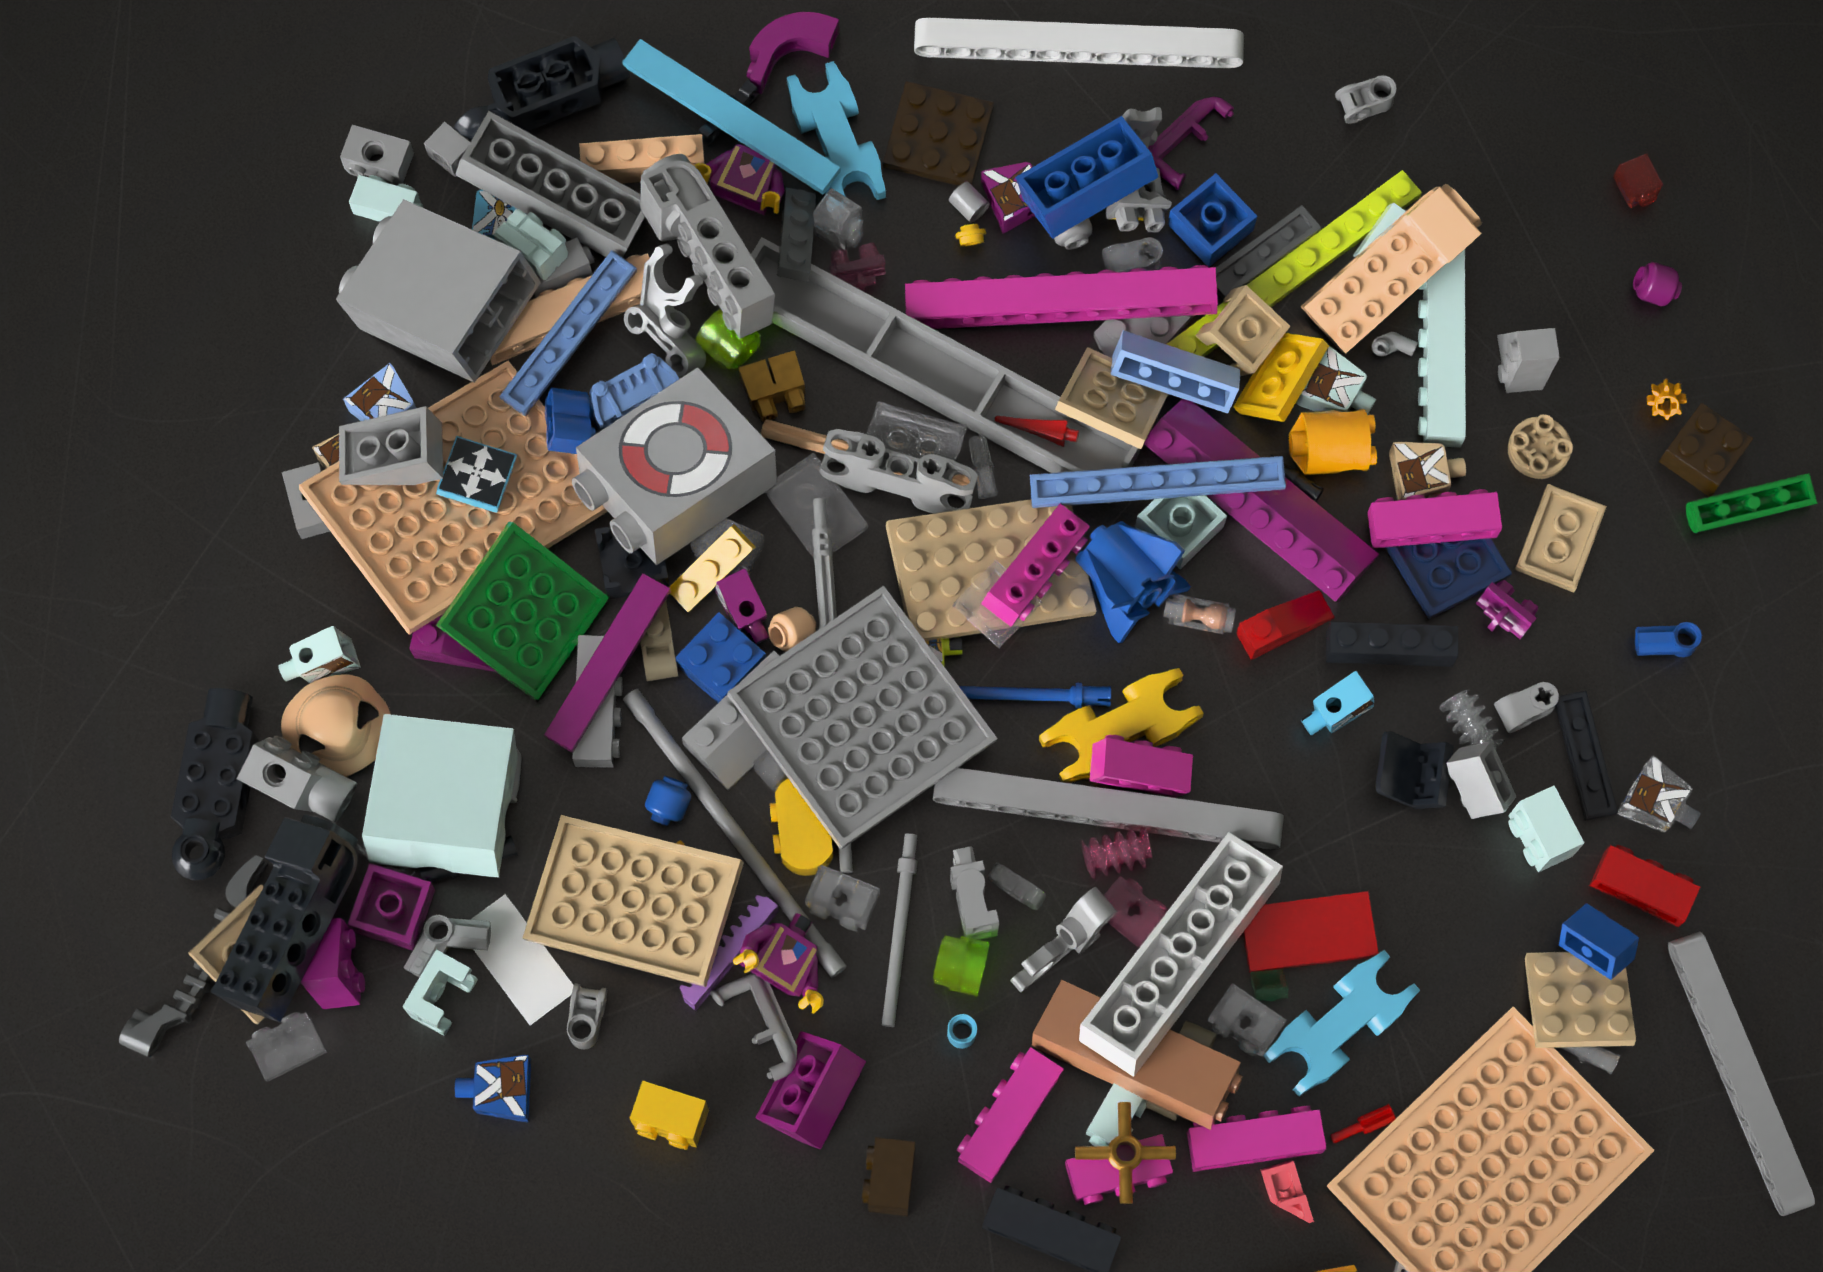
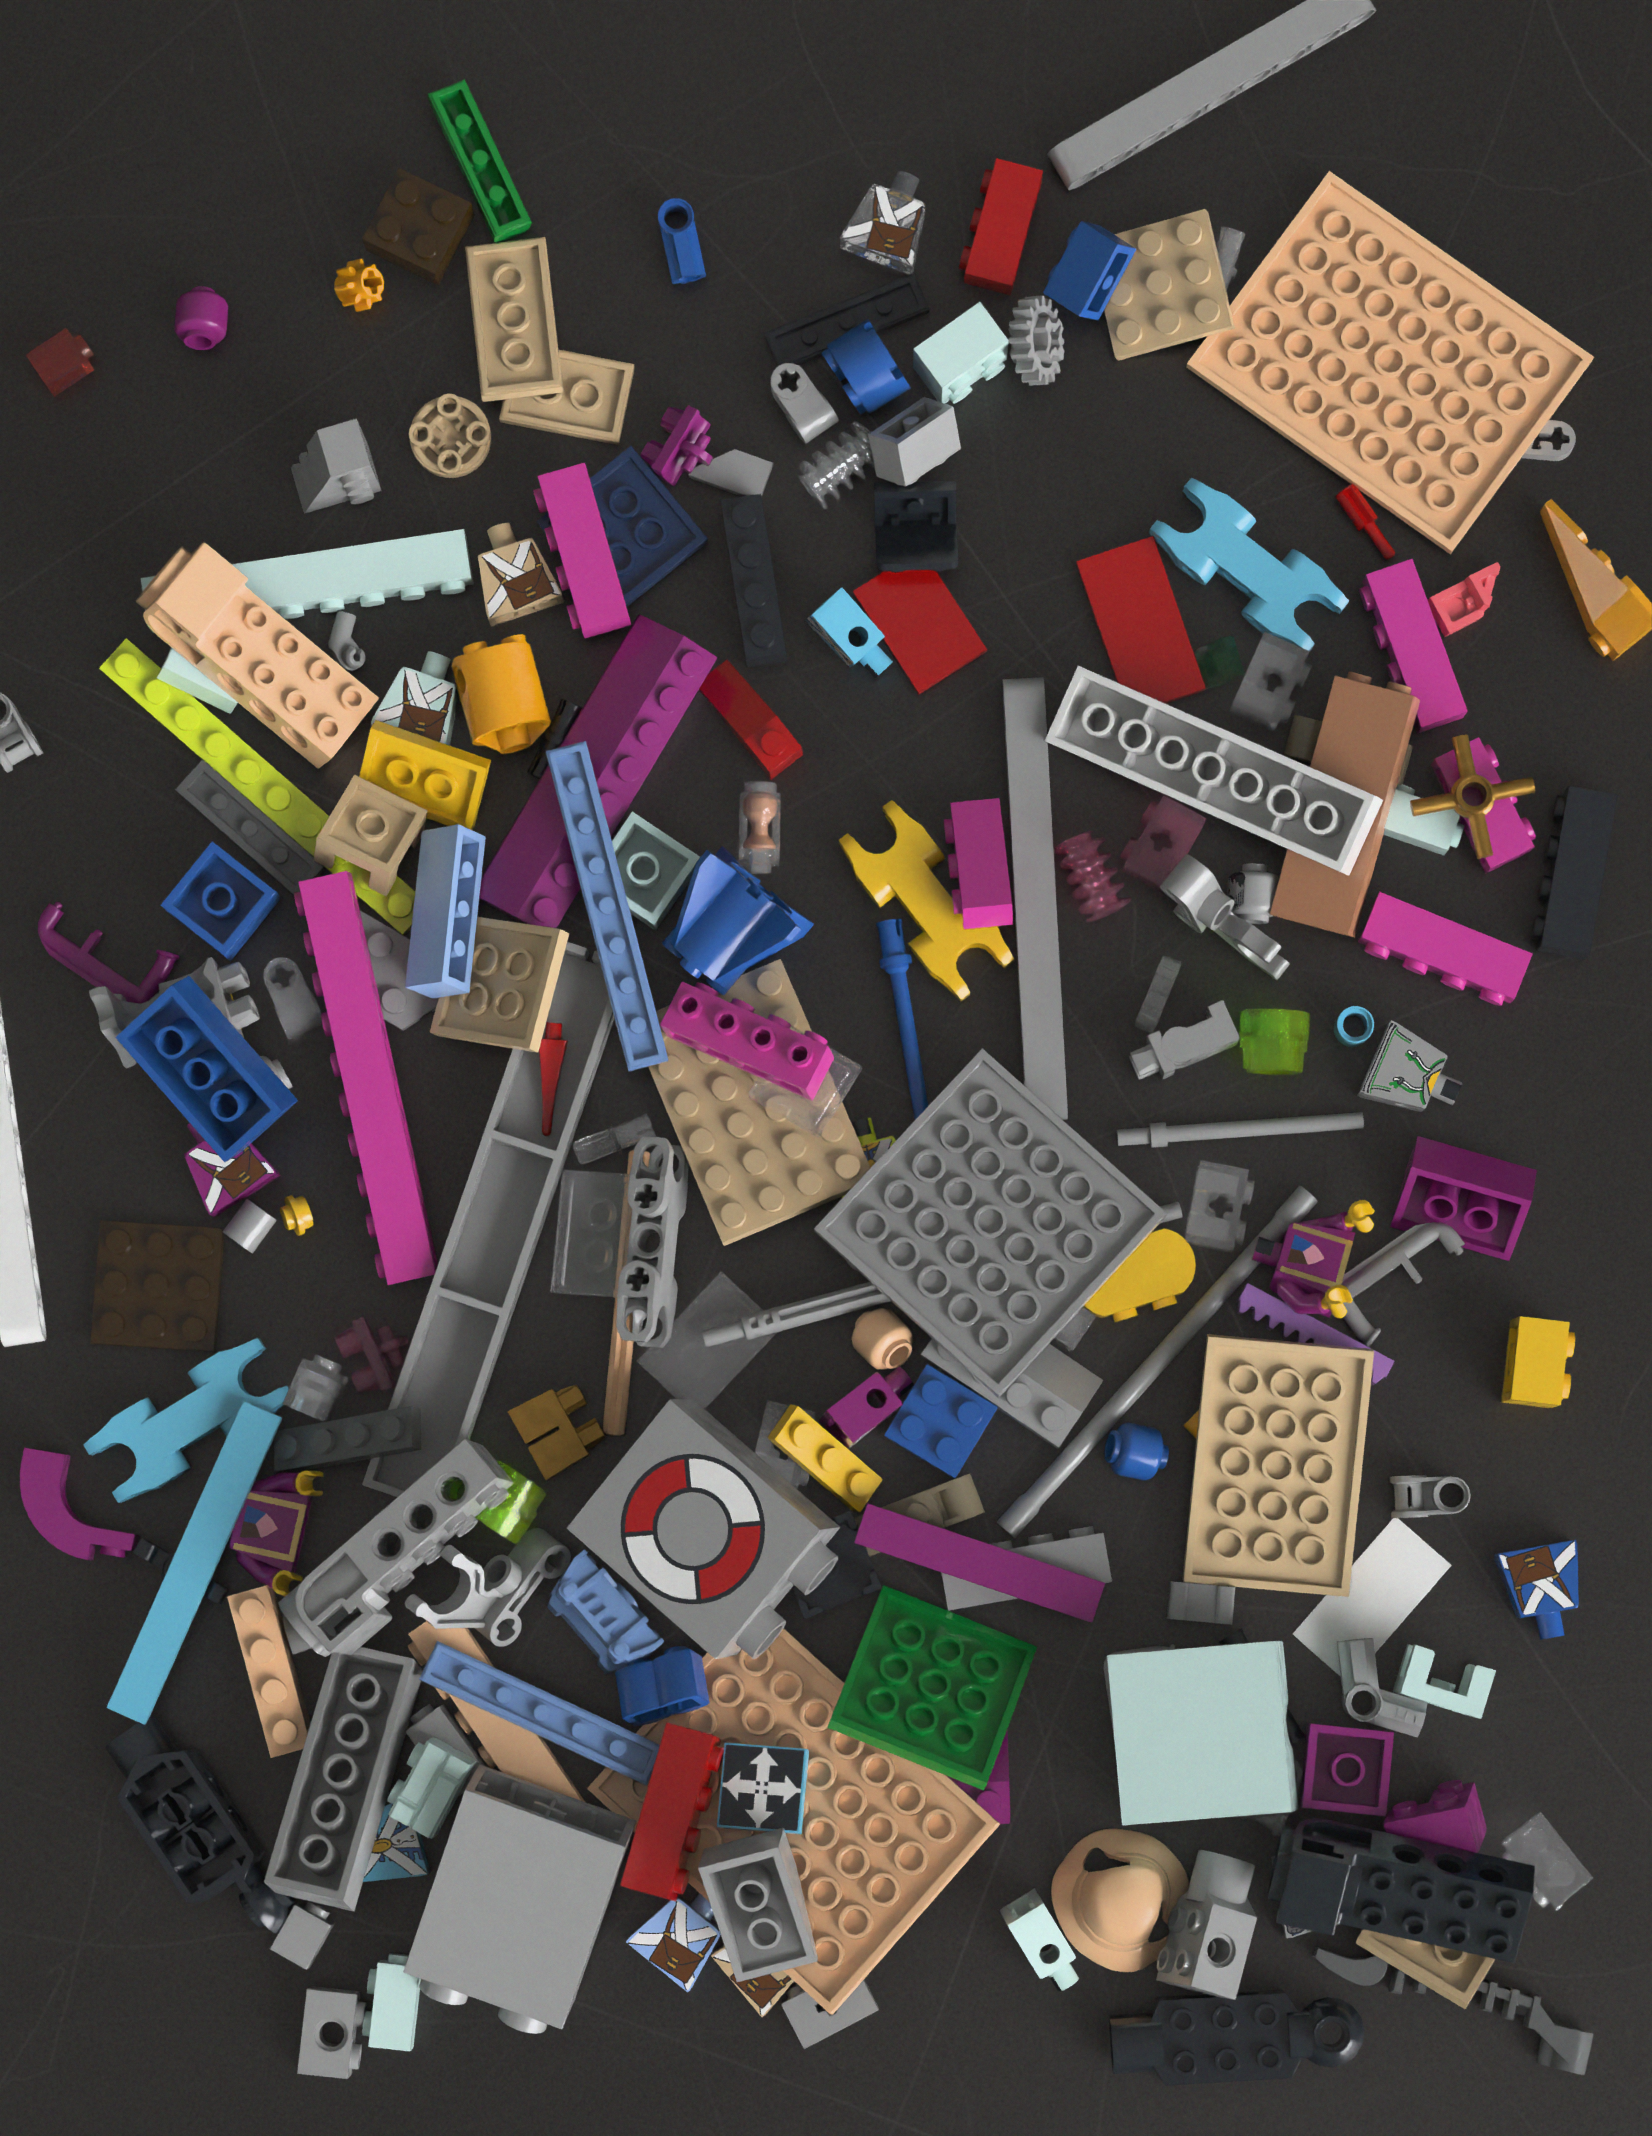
camera: 95 degrees left, 10 degrees up
dark brown brick [862,1137,915,1216] -> none
none -> tan tile [465,237,563,402]
none -> red brick [620,1722,724,1902]
none -> light grey tile [689,449,773,497]
none -> blue brick [821,319,911,415]
none -> red tile [853,570,987,695]
none -> light grey gear [1009,296,1065,386]
none -> light grey piece [1167,1581,1235,1625]
none -> light grey head [1227,863,1279,924]
none -> light grey torso [1357,1020,1462,1112]

